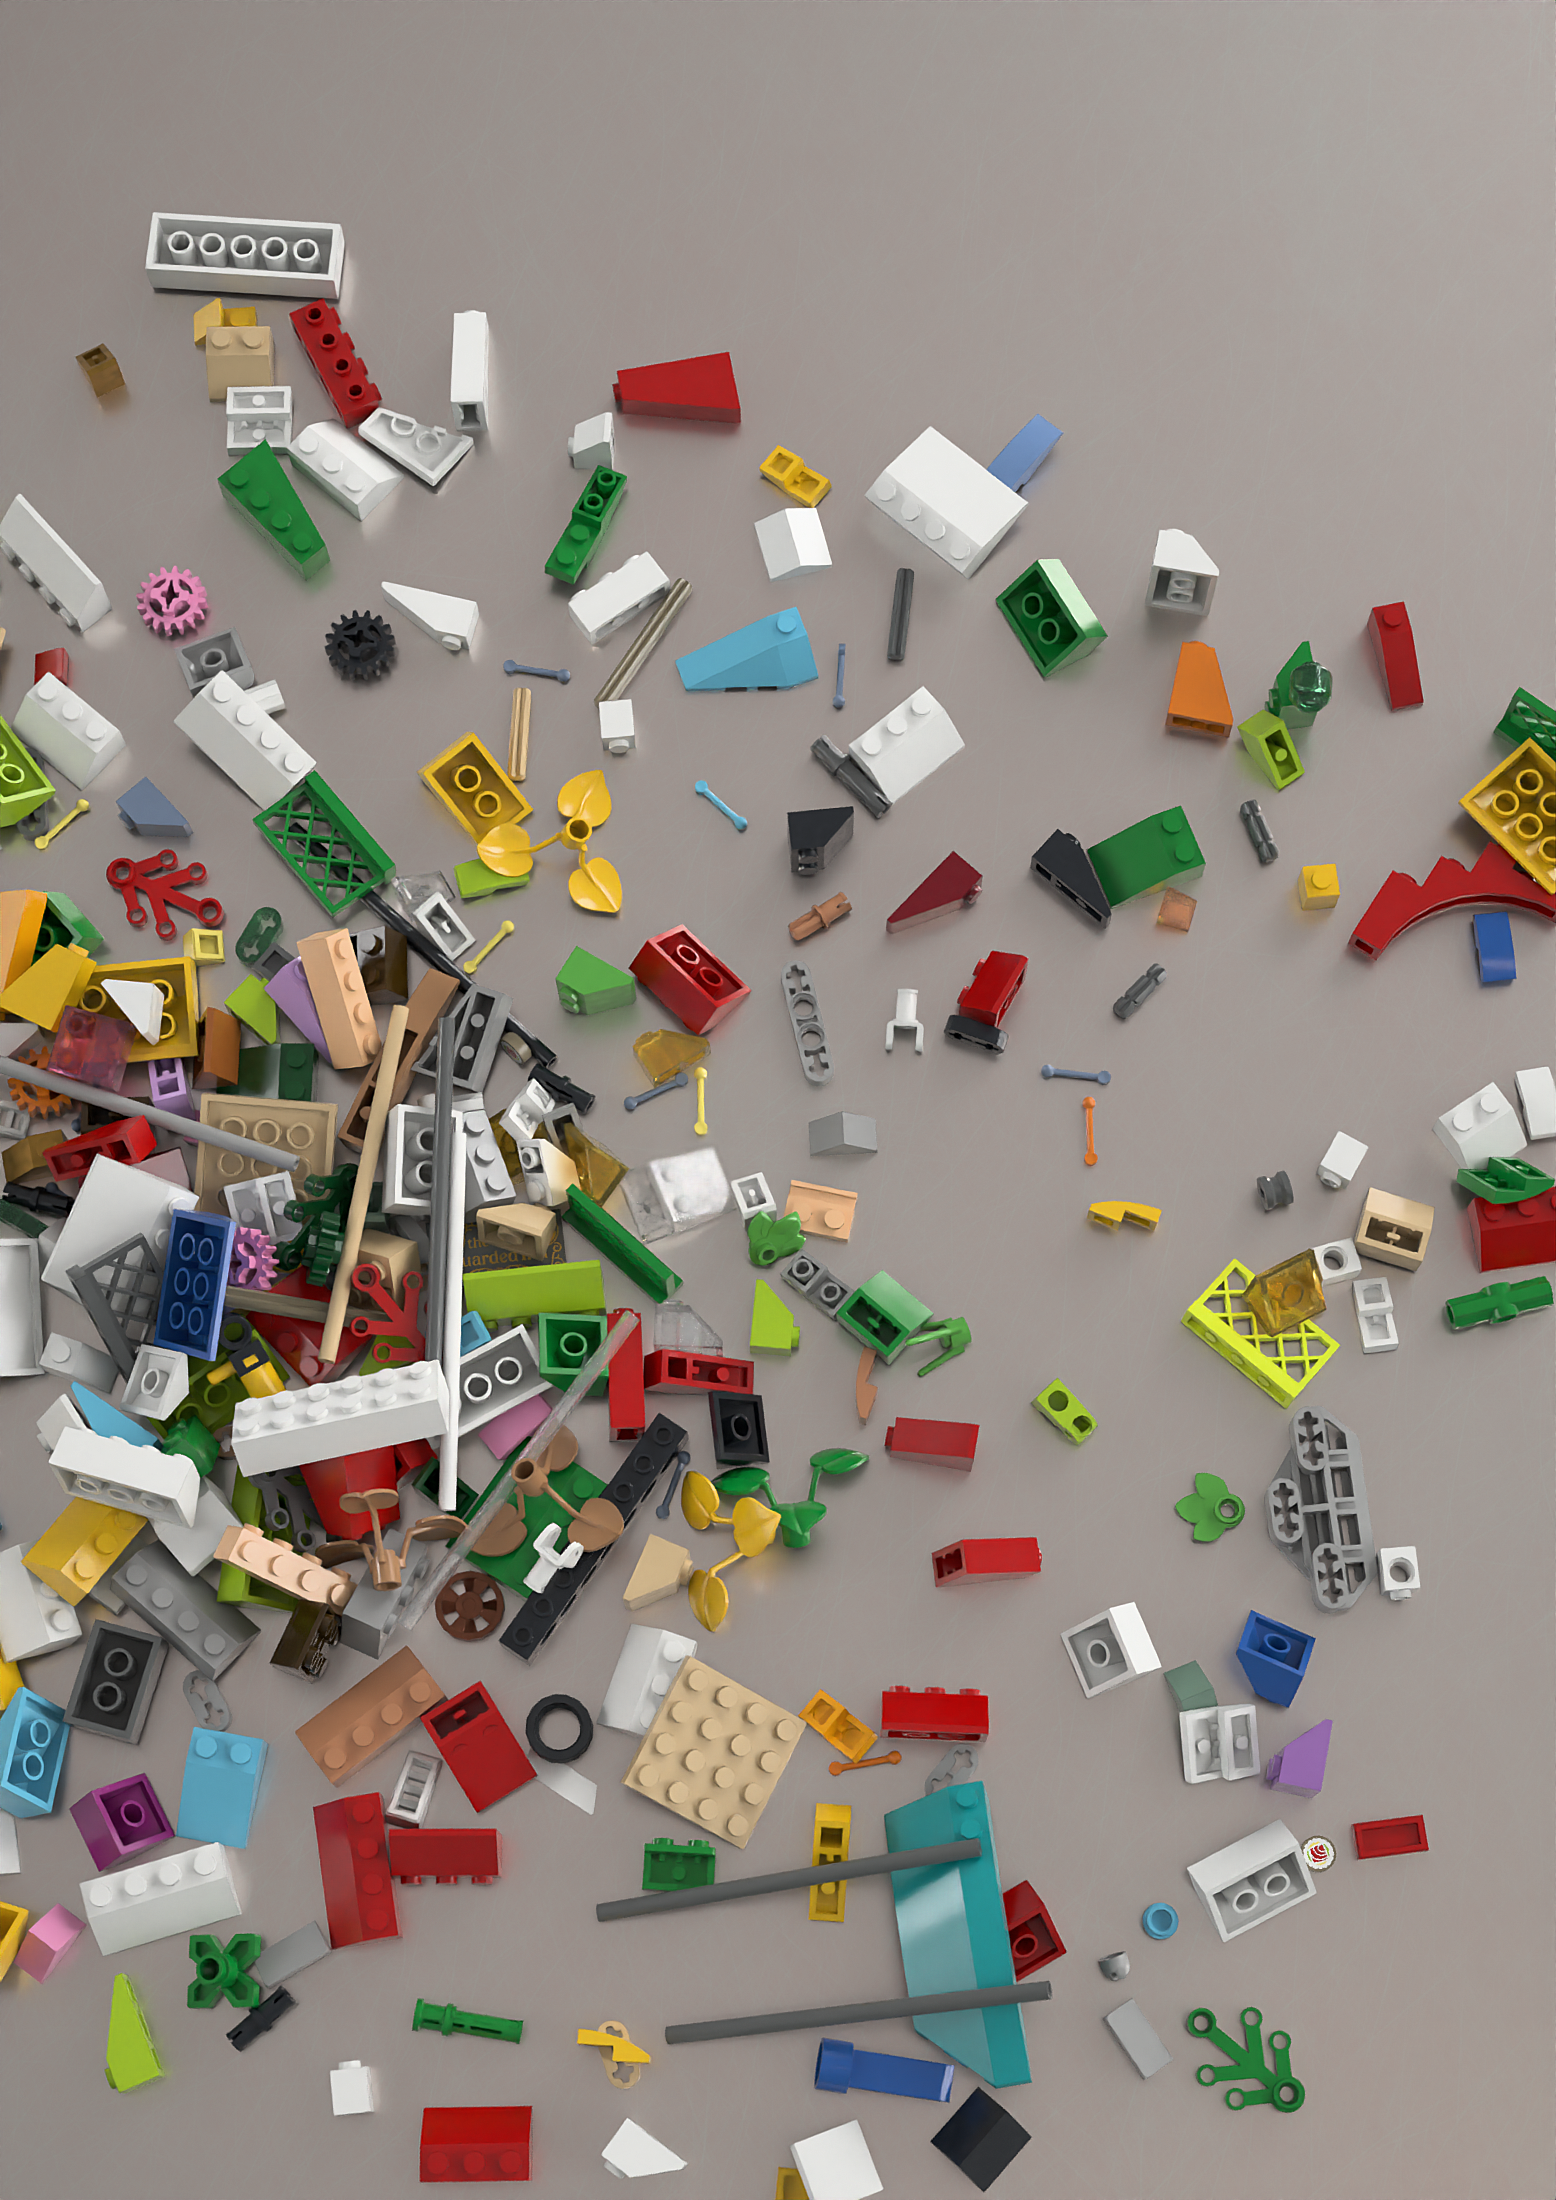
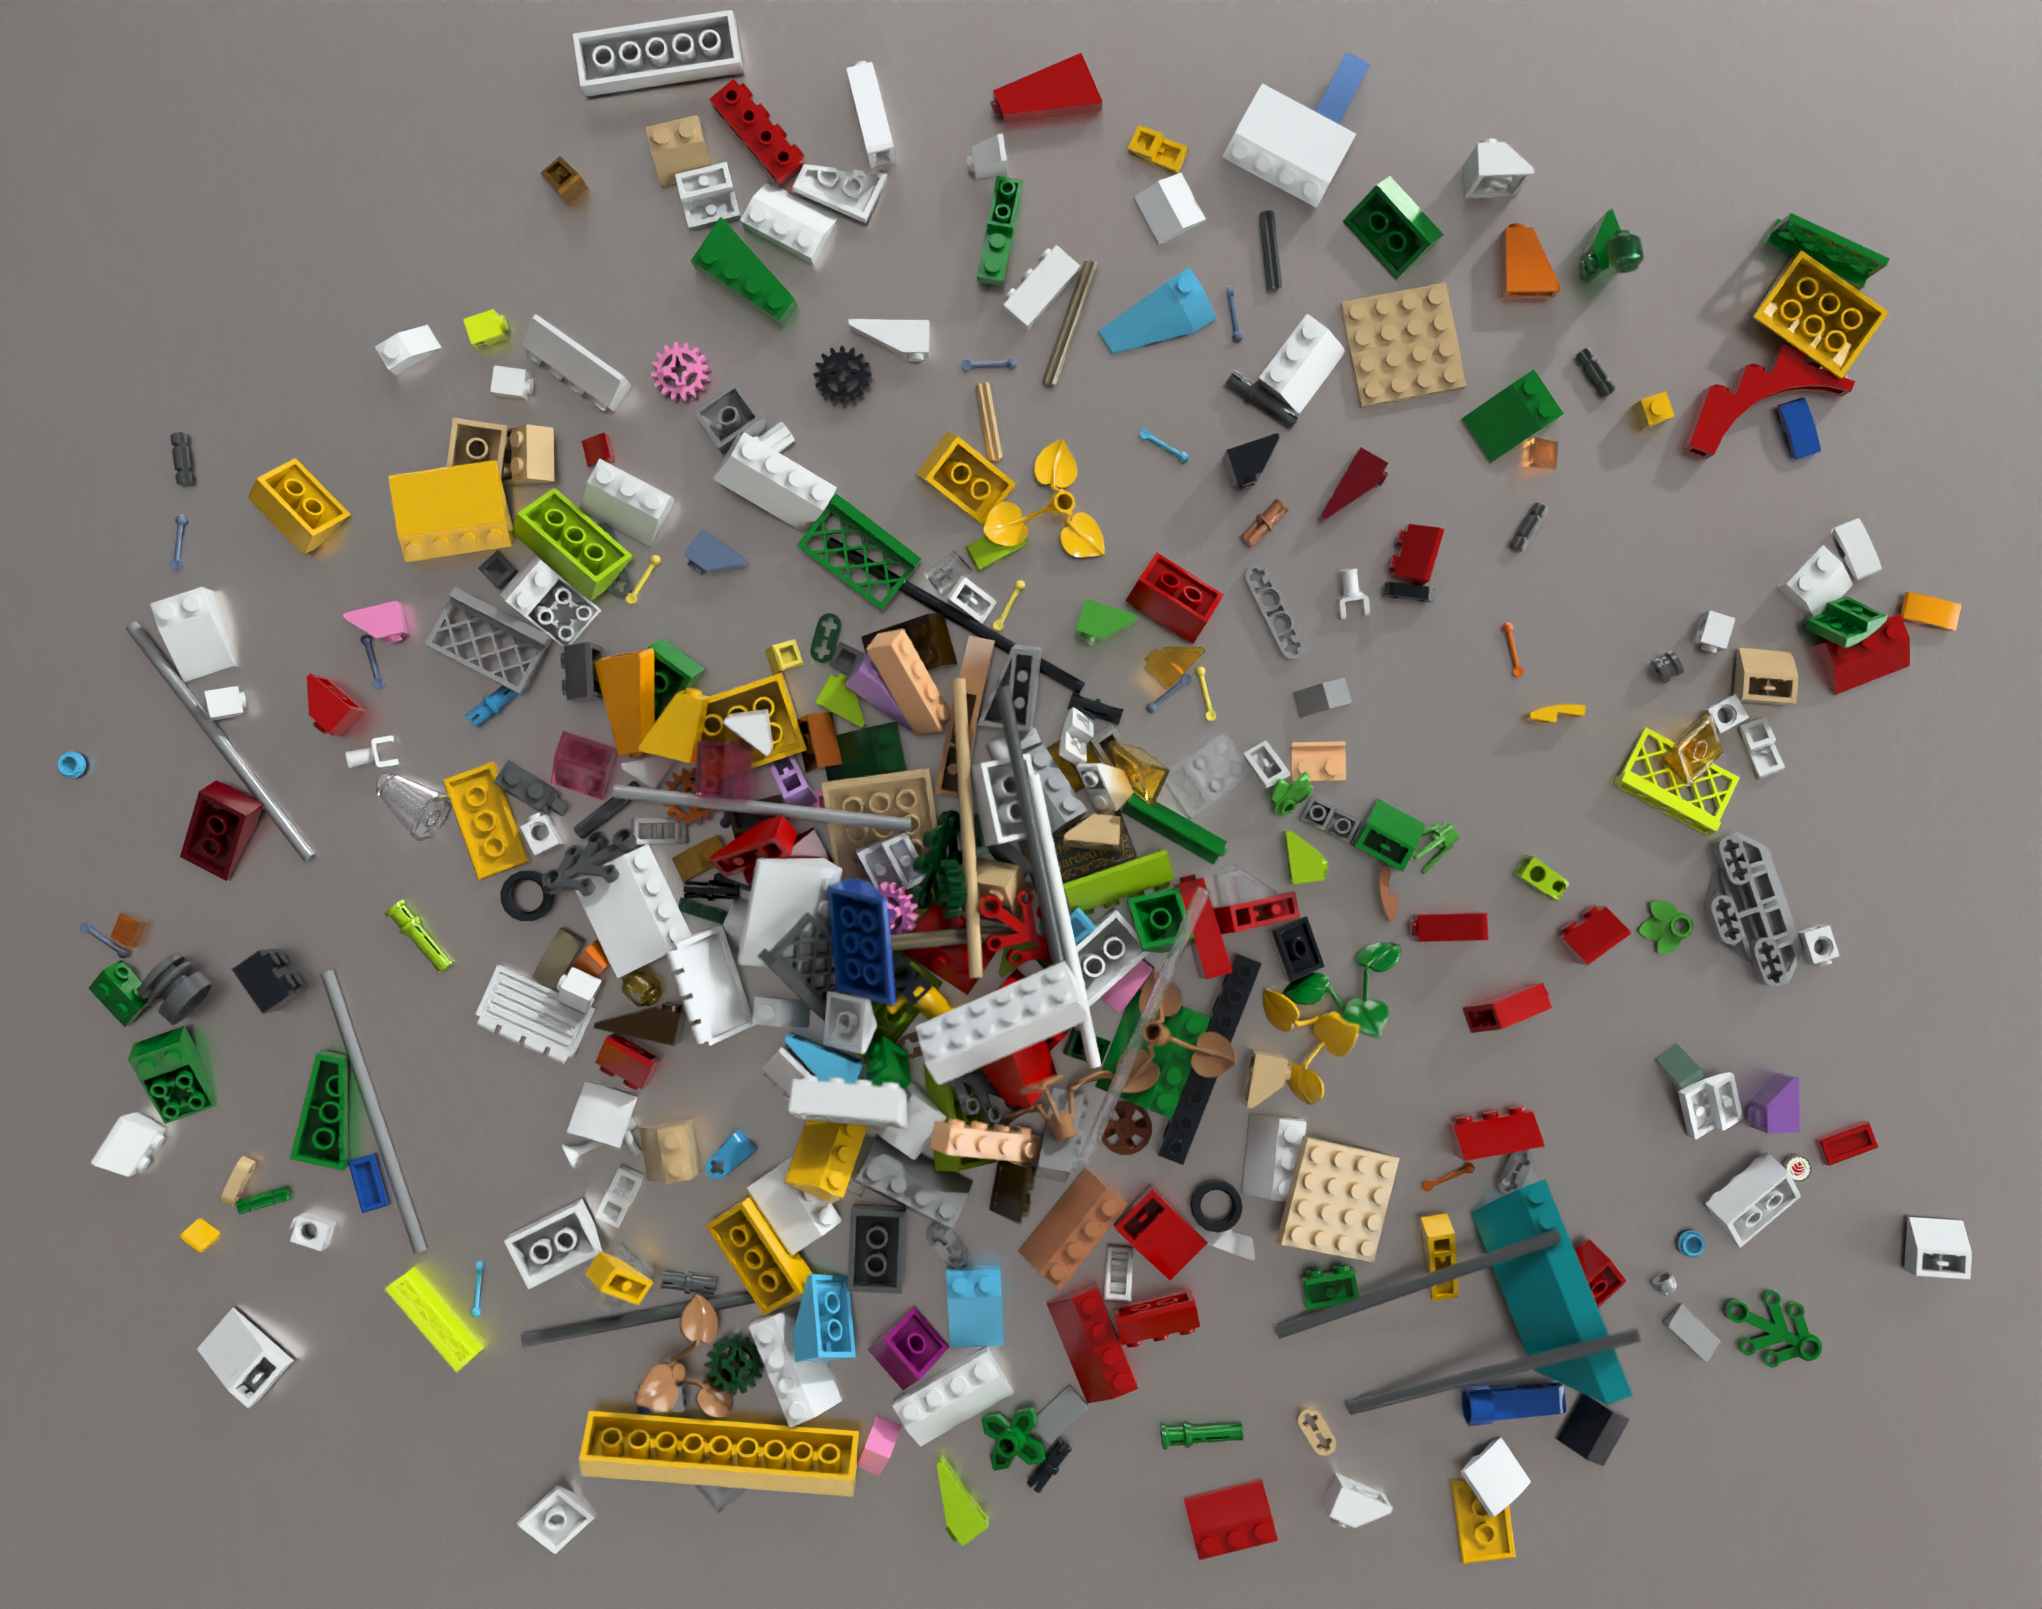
camera: 20 degrees left, 15 degrees up
red plant [106,849,224,941] -> none
yellow slope [193,298,257,345] -> none
white brick [330,2060,374,2116] -> none
dark tan tile [500,1032,531,1065] -> none
white piece [523,1523,584,1593] -> none
yellow slope [577,2029,651,2064] -> none
white brick [599,699,636,753] -> none
sand blue hinge [656,1451,691,1519] -> none
light orange slope [798,1689,878,1764] -> none
black slope [1030,829,1112,929] -> none
sand blue hinge [1041,1064,1111,1085] -> none
white slope [1060,1602,1162,1699] -> none
blue slope [1236,1610,1316,1708] -> none
lime slope [1237,710,1305,790] -> none
red slope [1367,601,1424,711] -> none
green piece [1445,1276,1554,1330] -> none
none -> tan plate [1340,282,1466,408]
none -> red slope [1557,905,1632,965]
none -> white slope [1904,1217,1972,1279]

